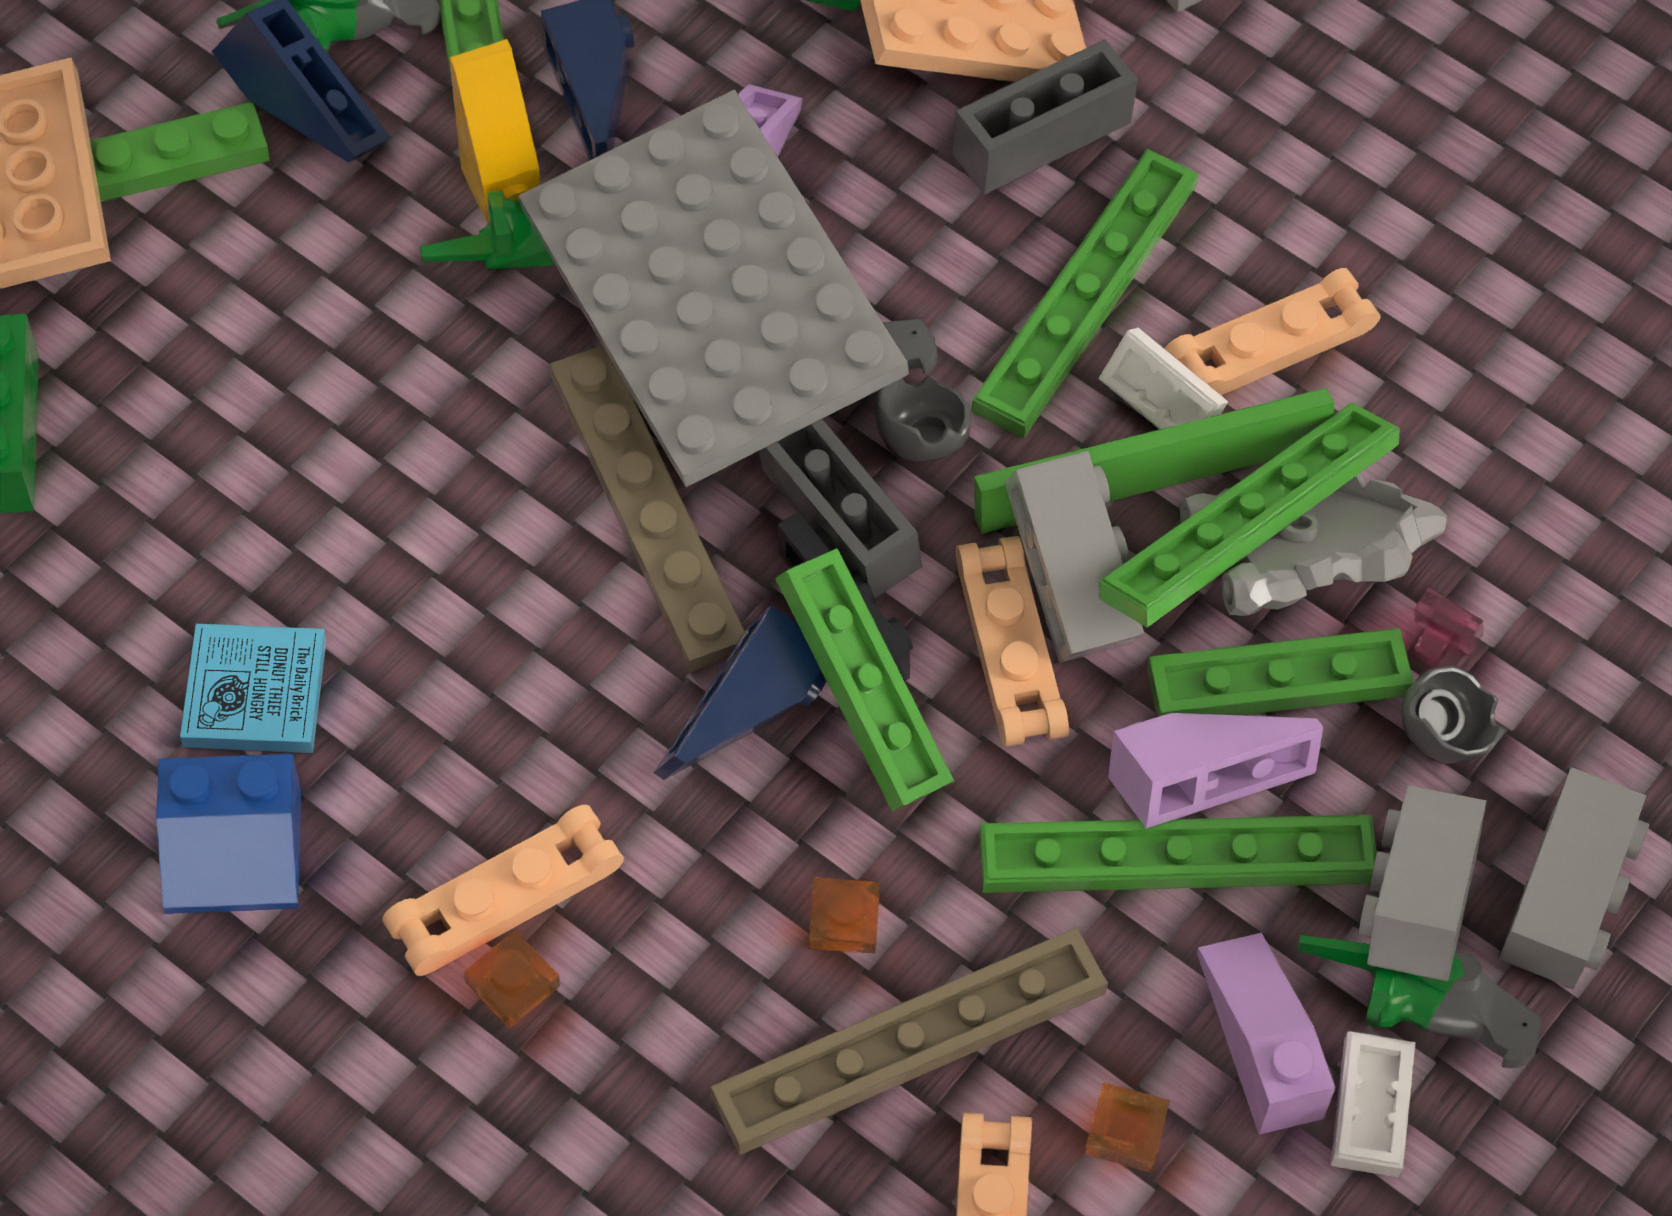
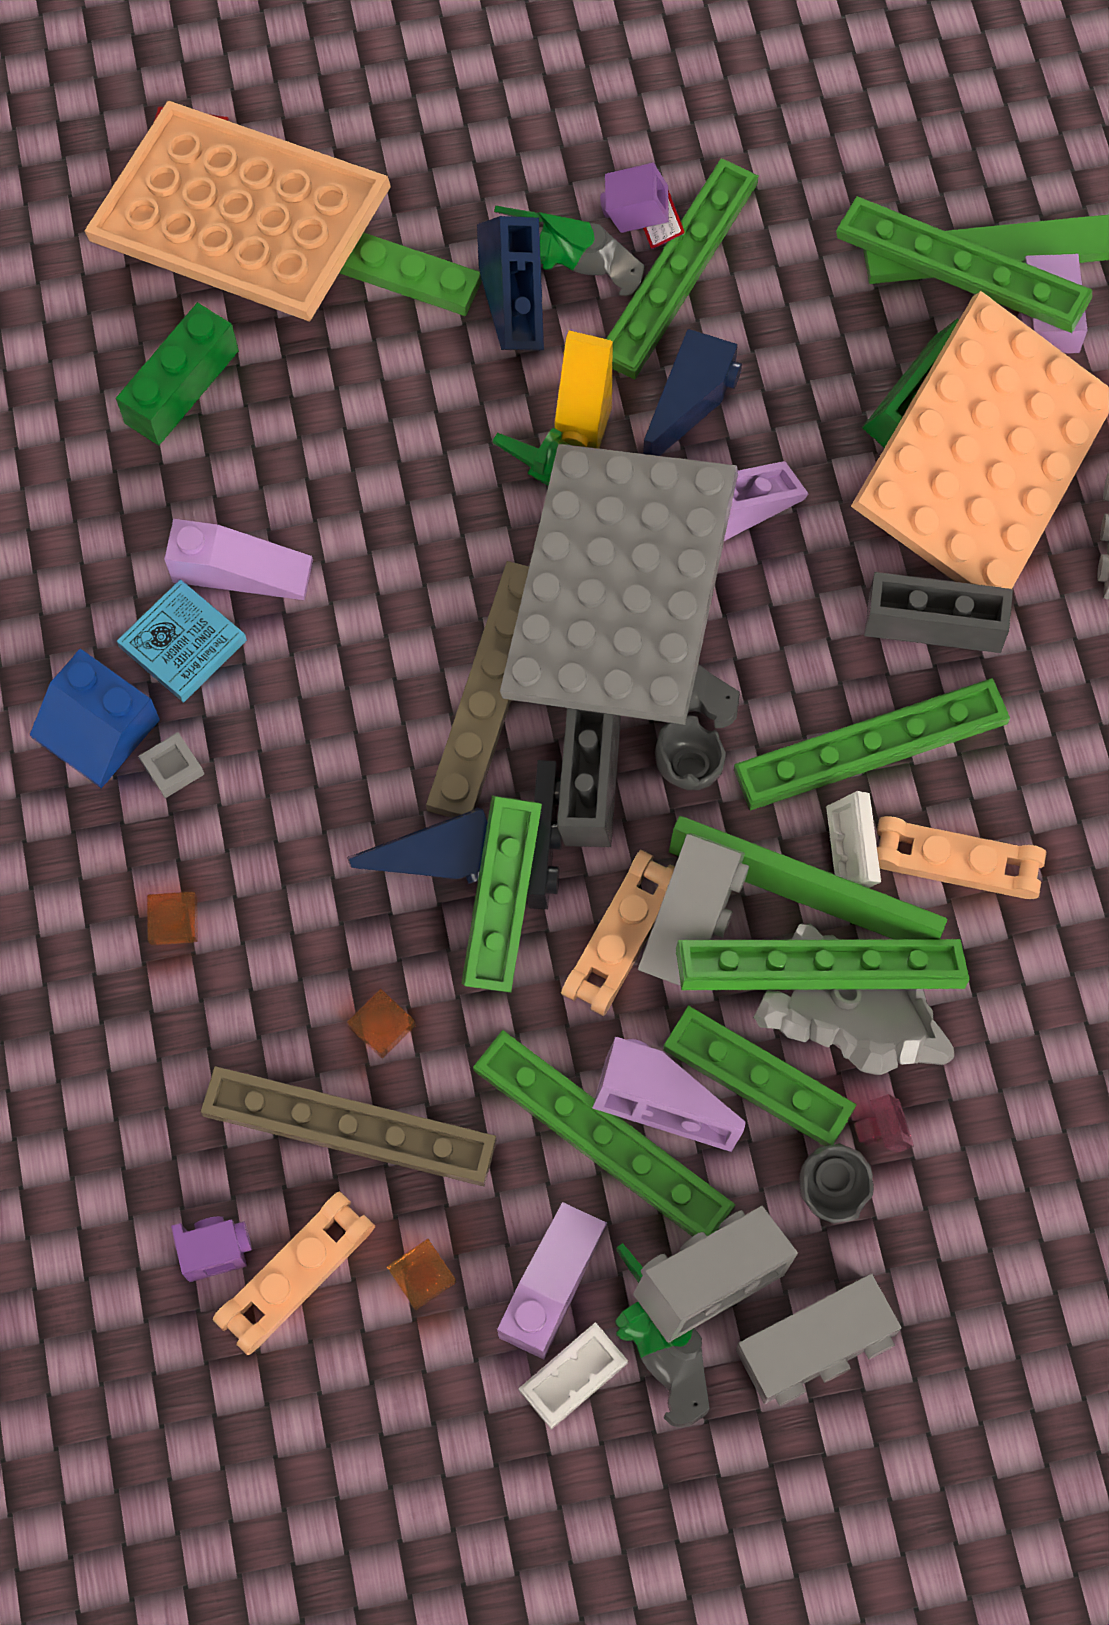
camera: 45 degrees right, 10 degrees up
light nougat plate [382,804,624,976] -> none
none -> light grey plate [138,732,204,798]
none -> lavender slope [164,519,313,600]

